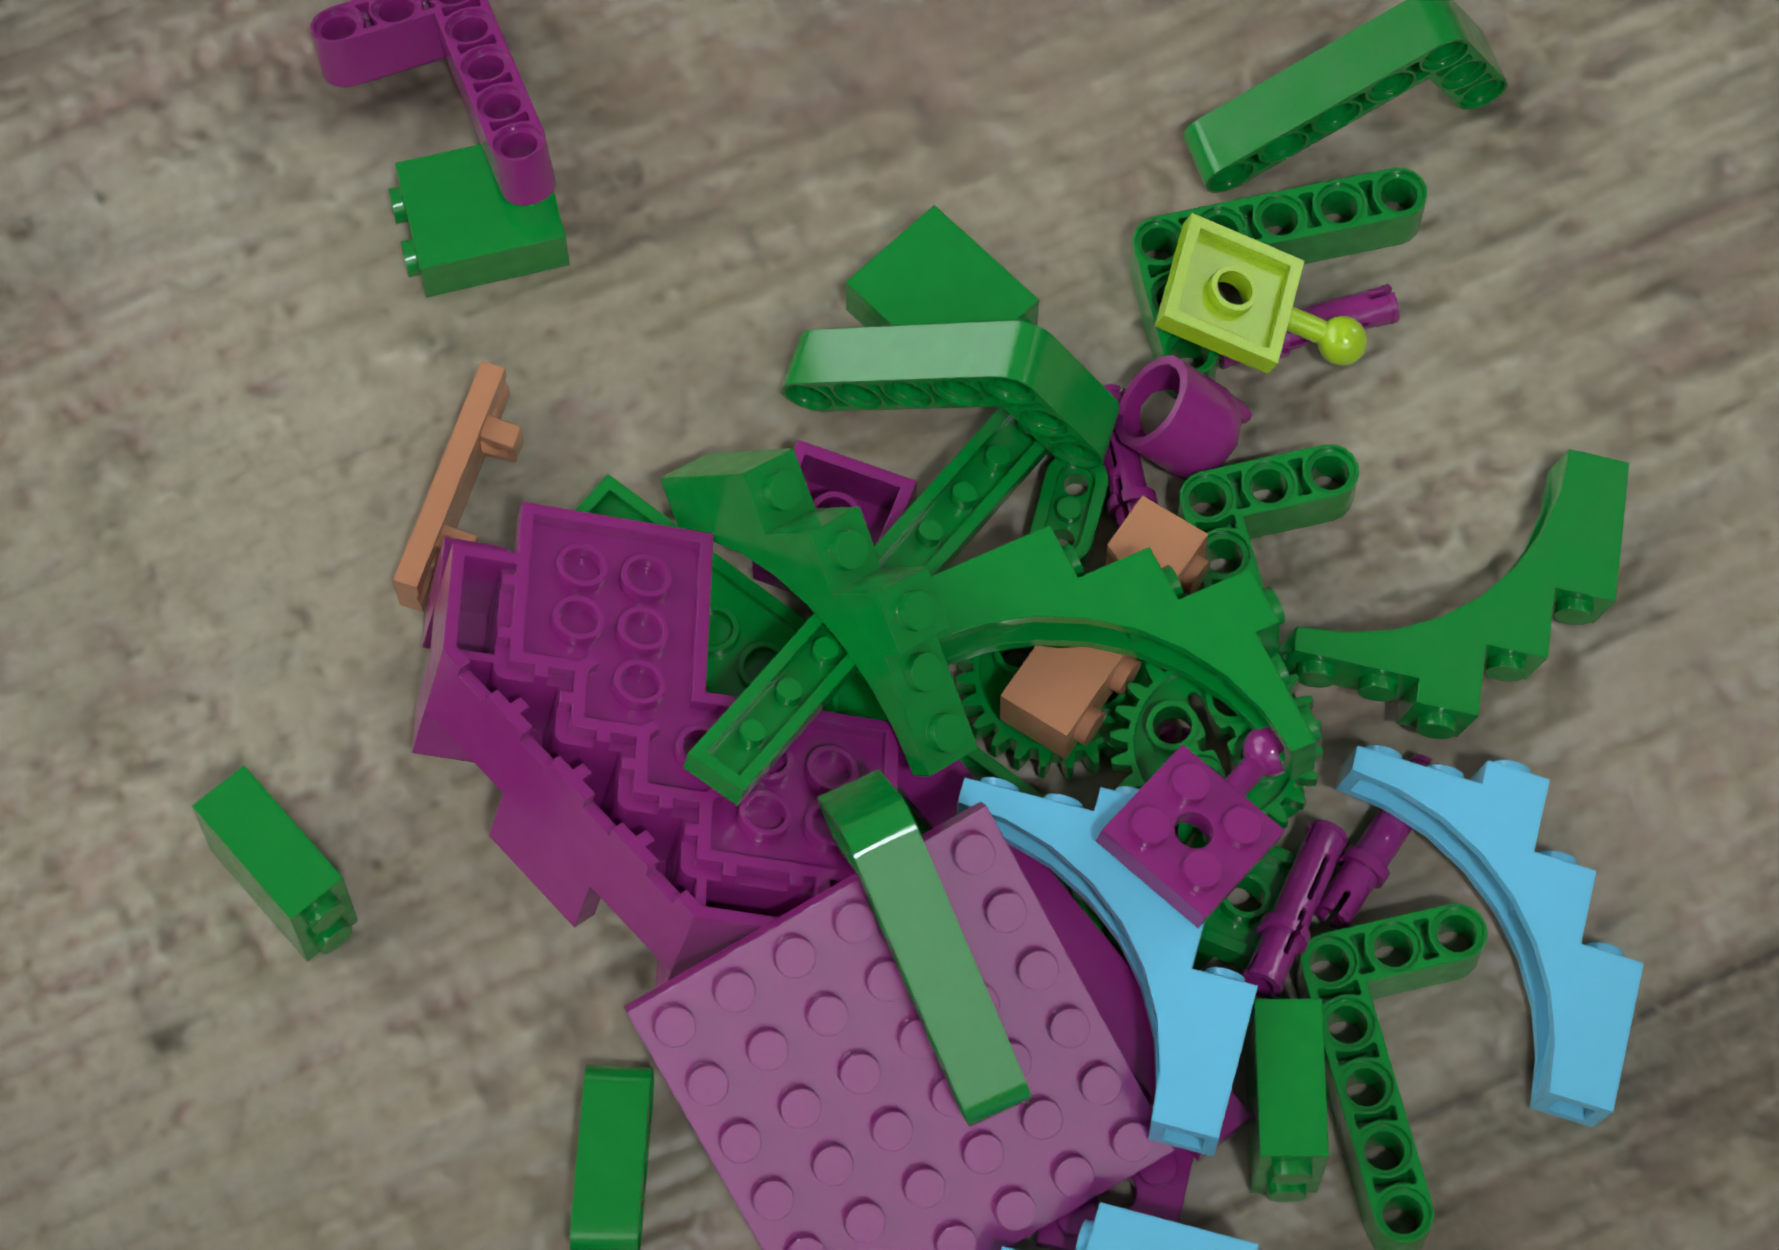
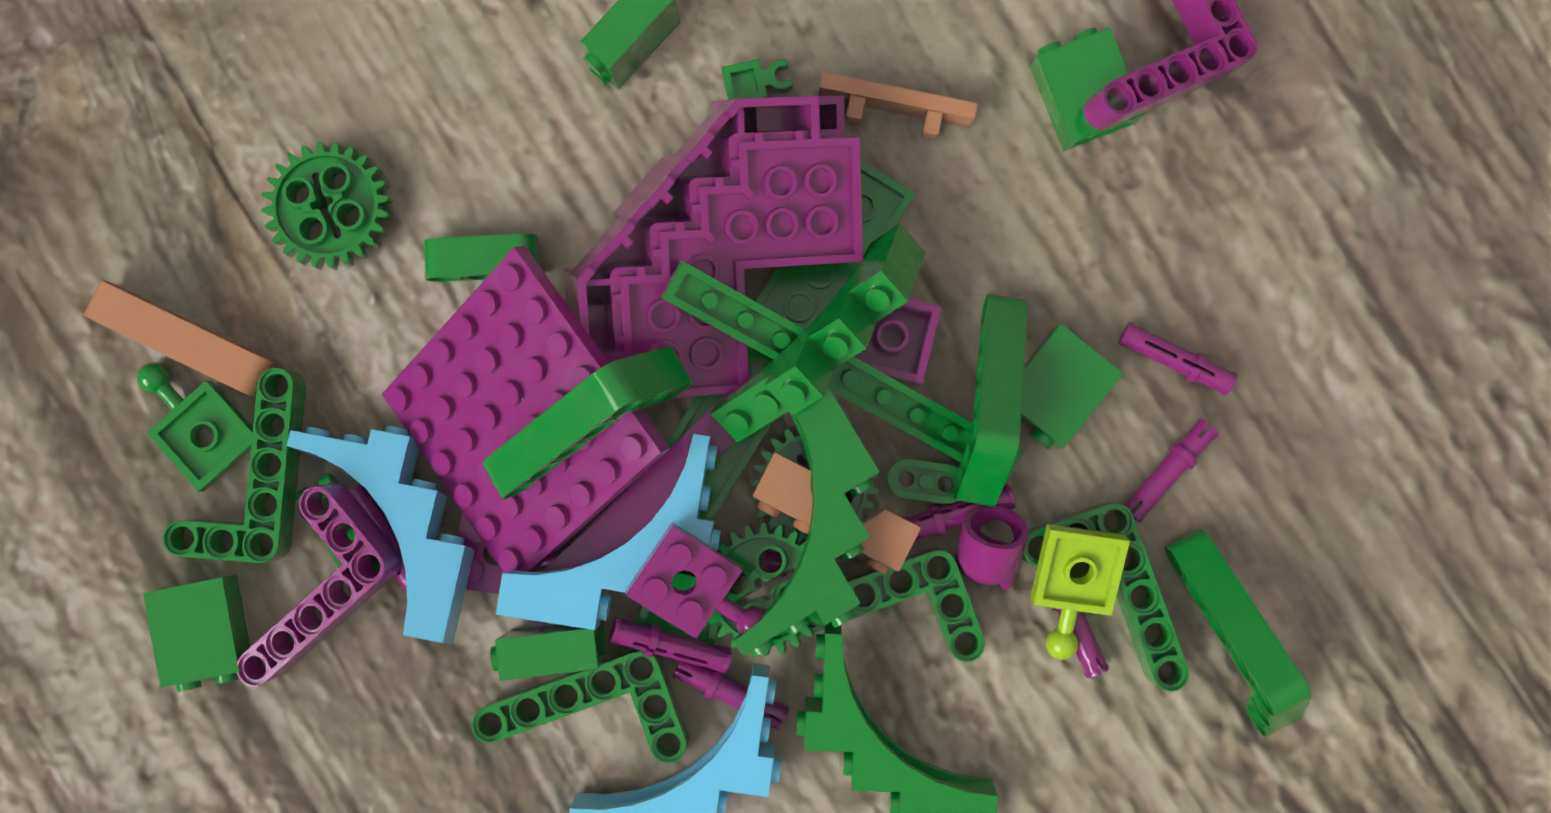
camera: 85 degrees right, 20 degrees up
none -> green plate [721,59,793,100]
none -> magenta pin [1118,322,1238,395]
none -> magenta pin [1122,418,1219,523]

